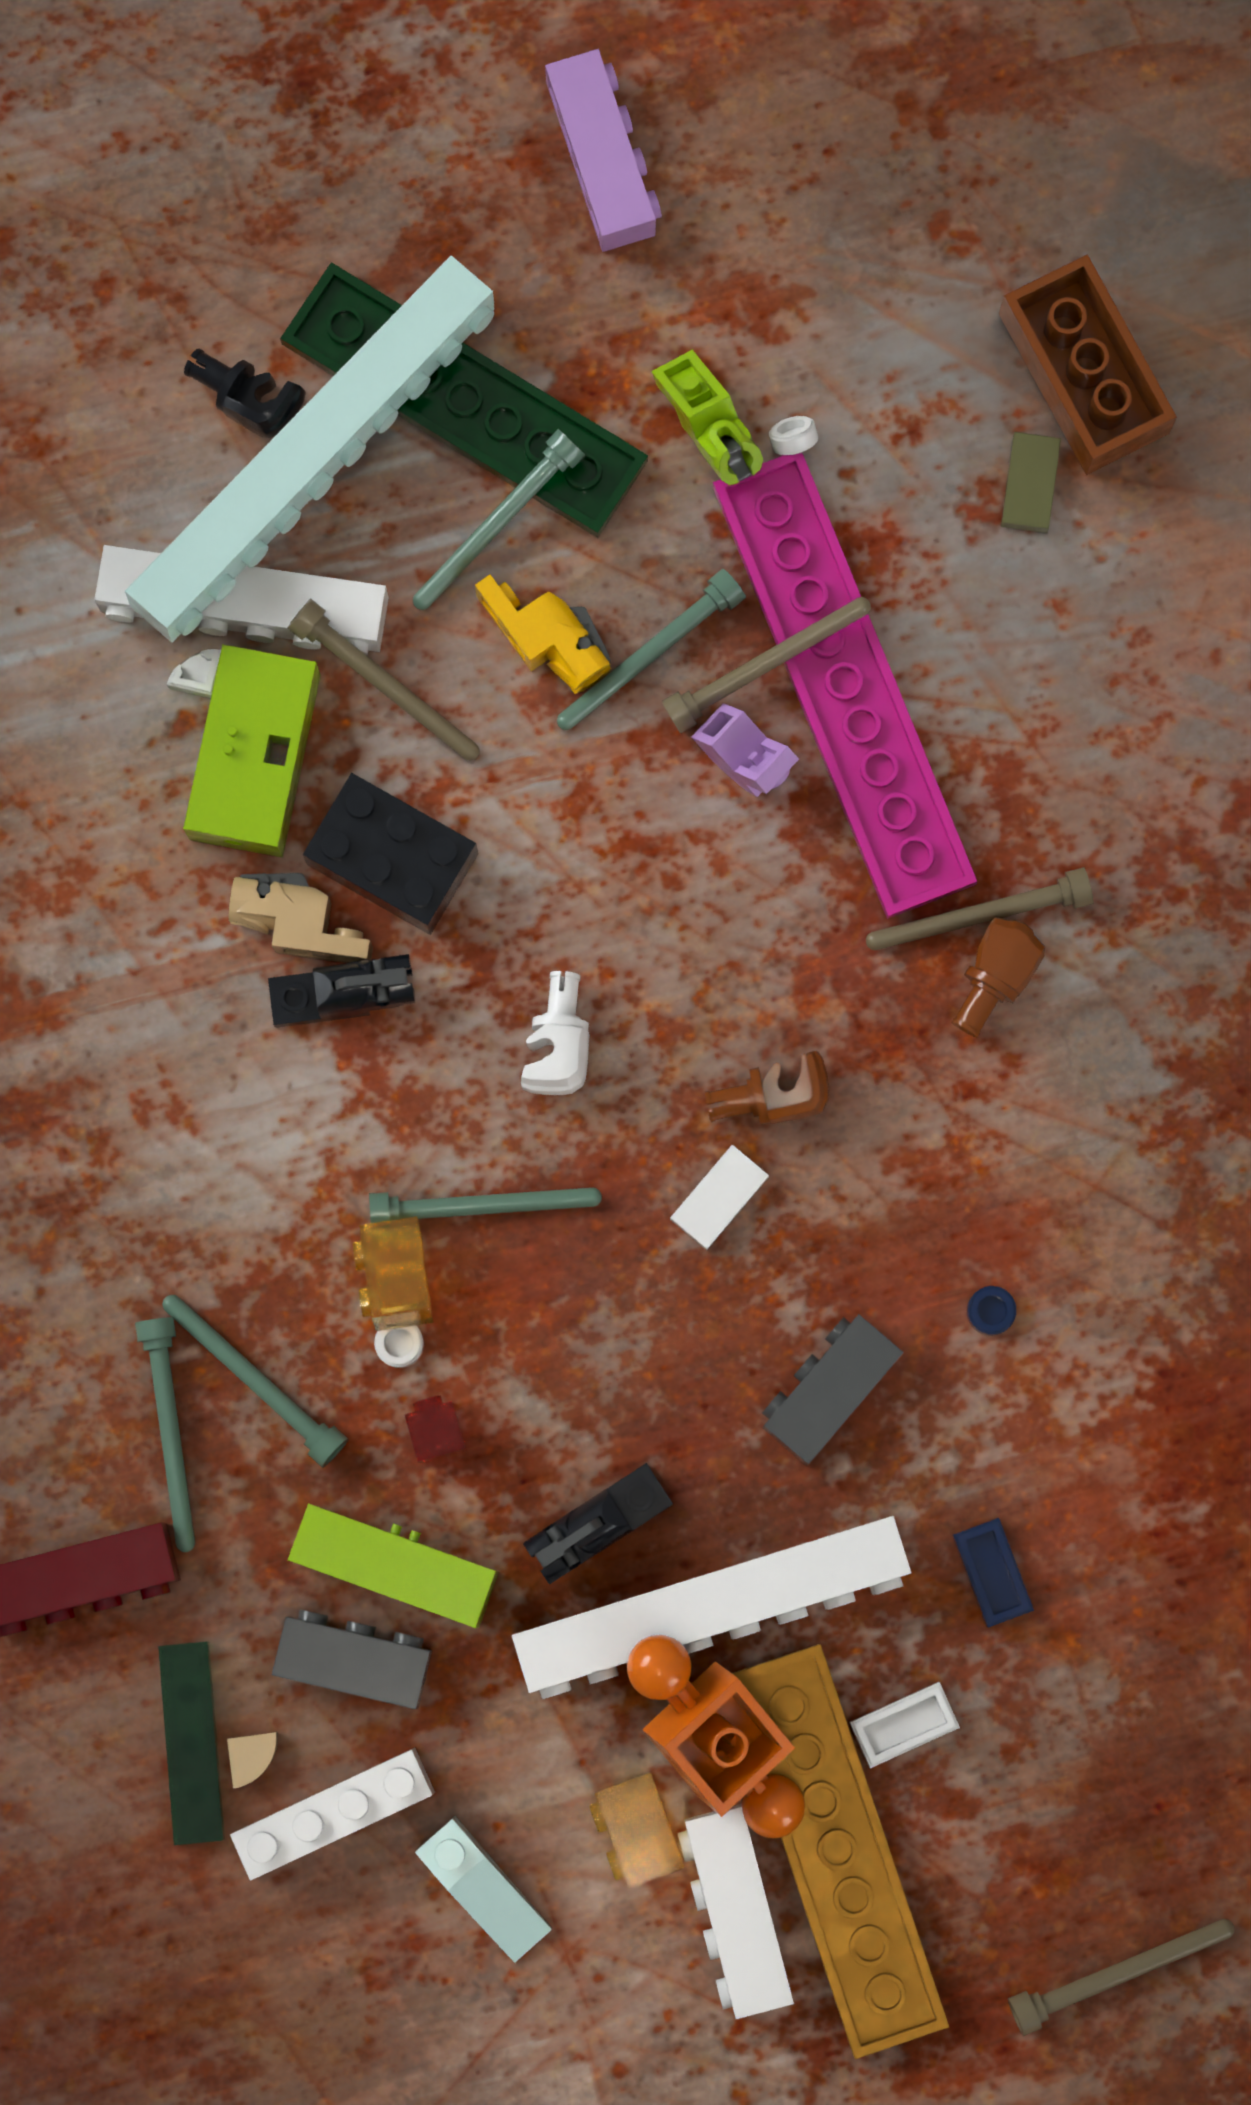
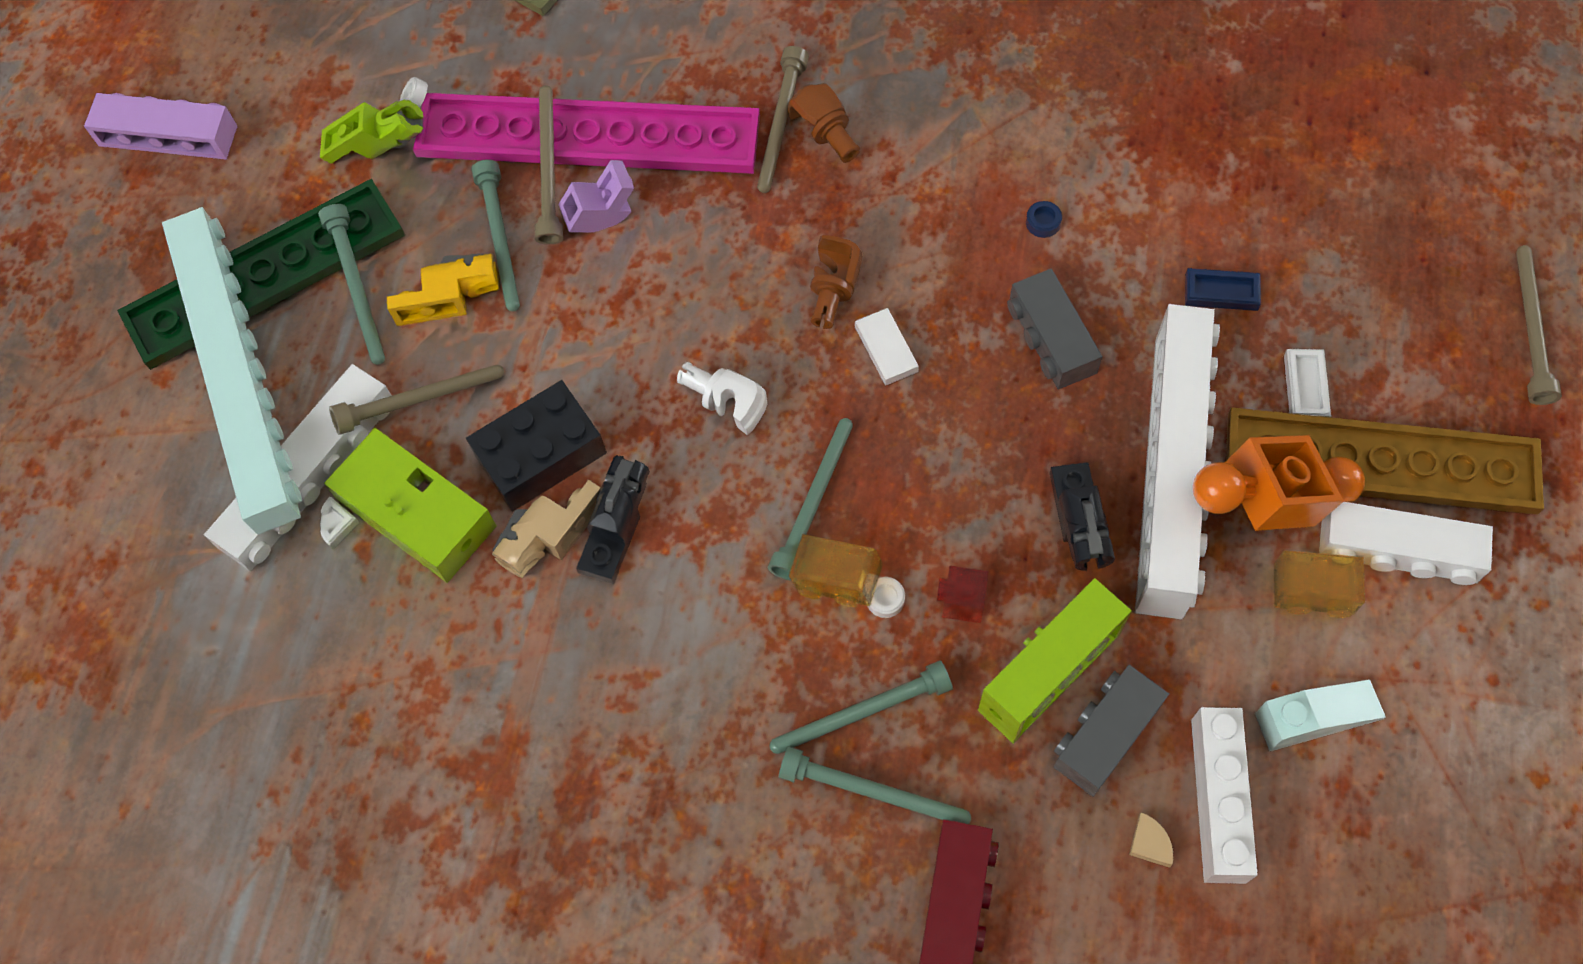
camera: 60 degrees left, 15 degrees down
clear green tile [158,1641,225,1845] -> none
black piece [184,348,306,438] -> none

